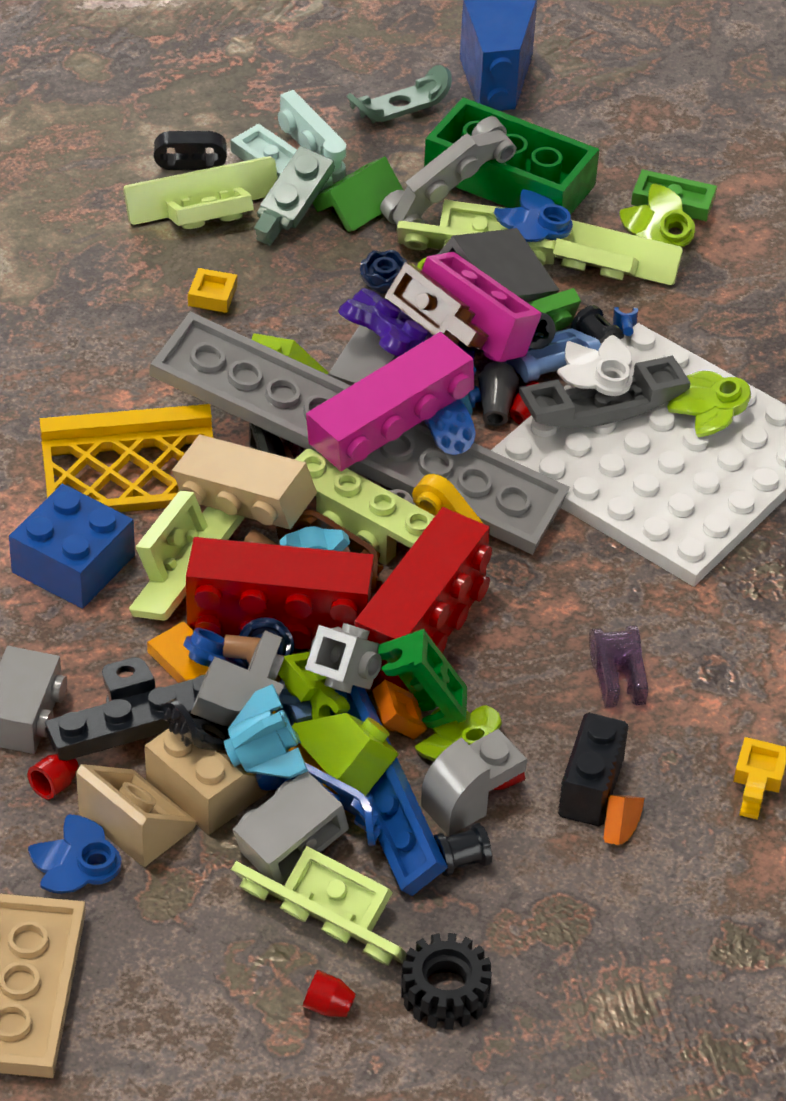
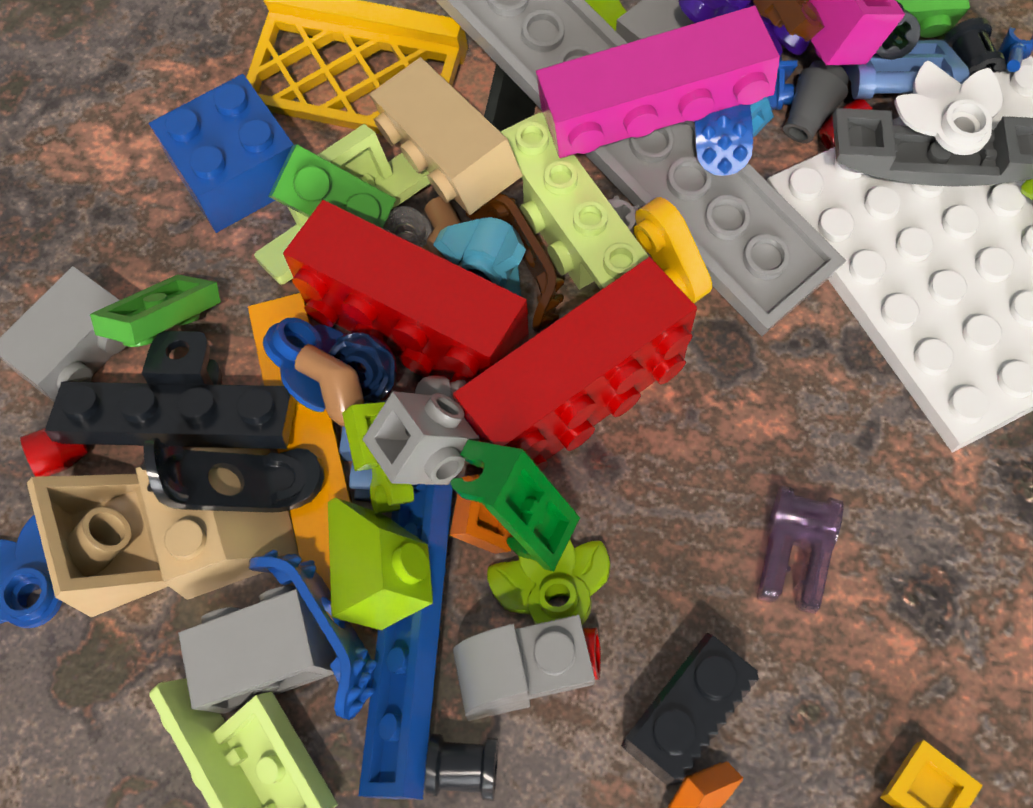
camera: 30 degrees right, 20 degrees up
light grey brick [191,631,284,727] -> none
medium azure brick [223,684,308,779] -> none
none -> bright green plate [90,274,221,347]
none -> bright green plate [268,144,396,228]

